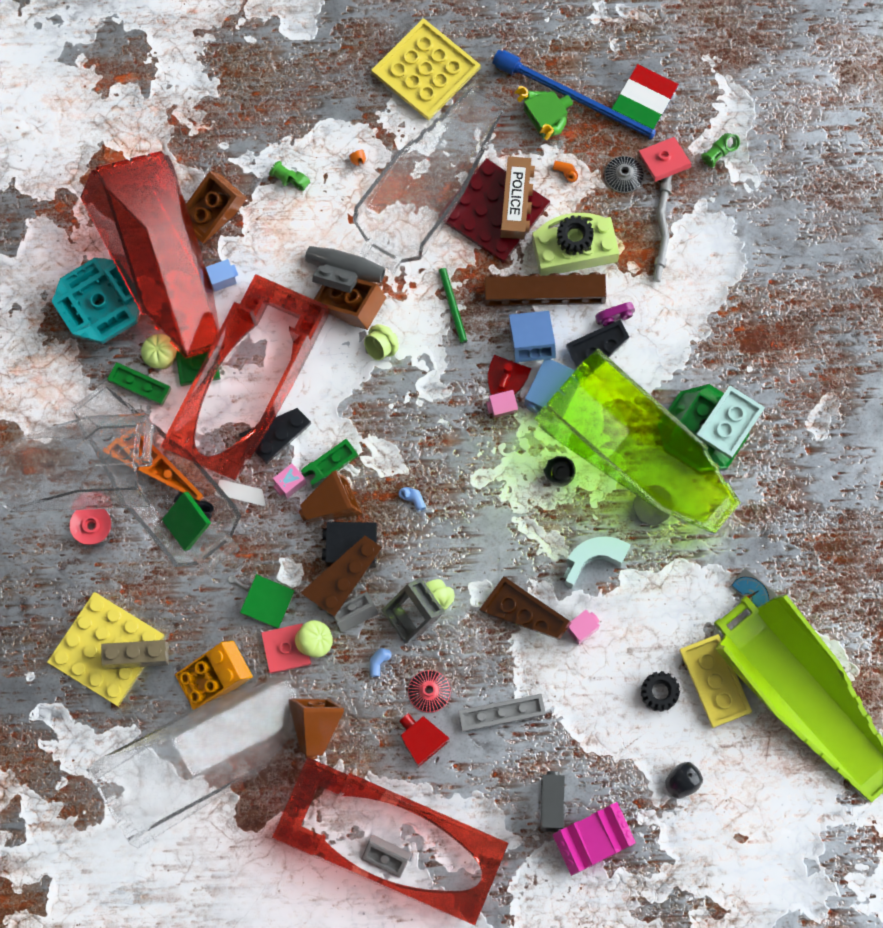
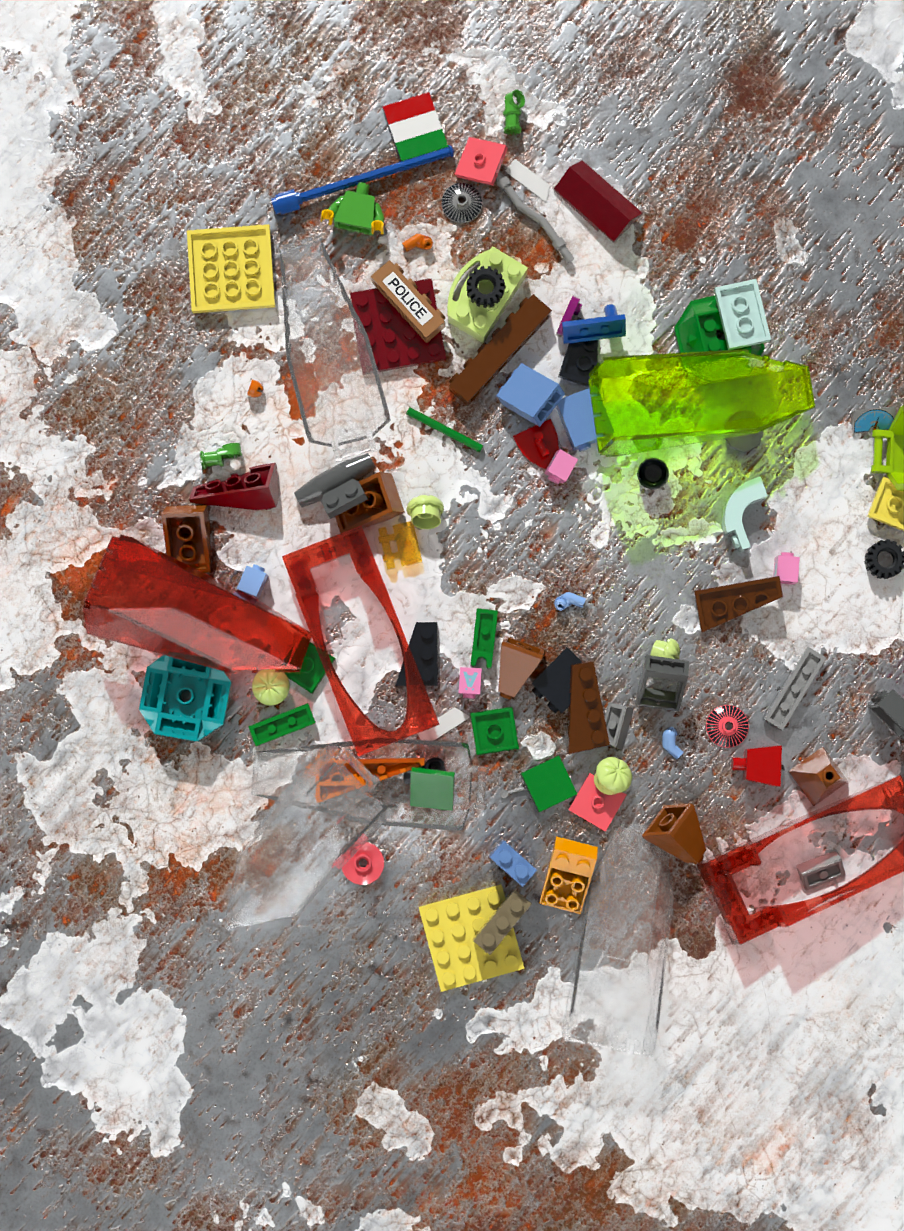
camera: 45 degrees left, 10 degrees up
none -> dark red wedge [189,463,280,510]
none -> clear yellow plate [378,521,422,570]
none -> green tile [470,707,519,755]
none -> medium blue brick [489,840,537,887]
none -> white sticker [506,159,550,201]
none -> dark red slope [554,160,643,243]
none -> blue piece [562,304,626,344]
none -> dark orange slope [788,747,848,806]

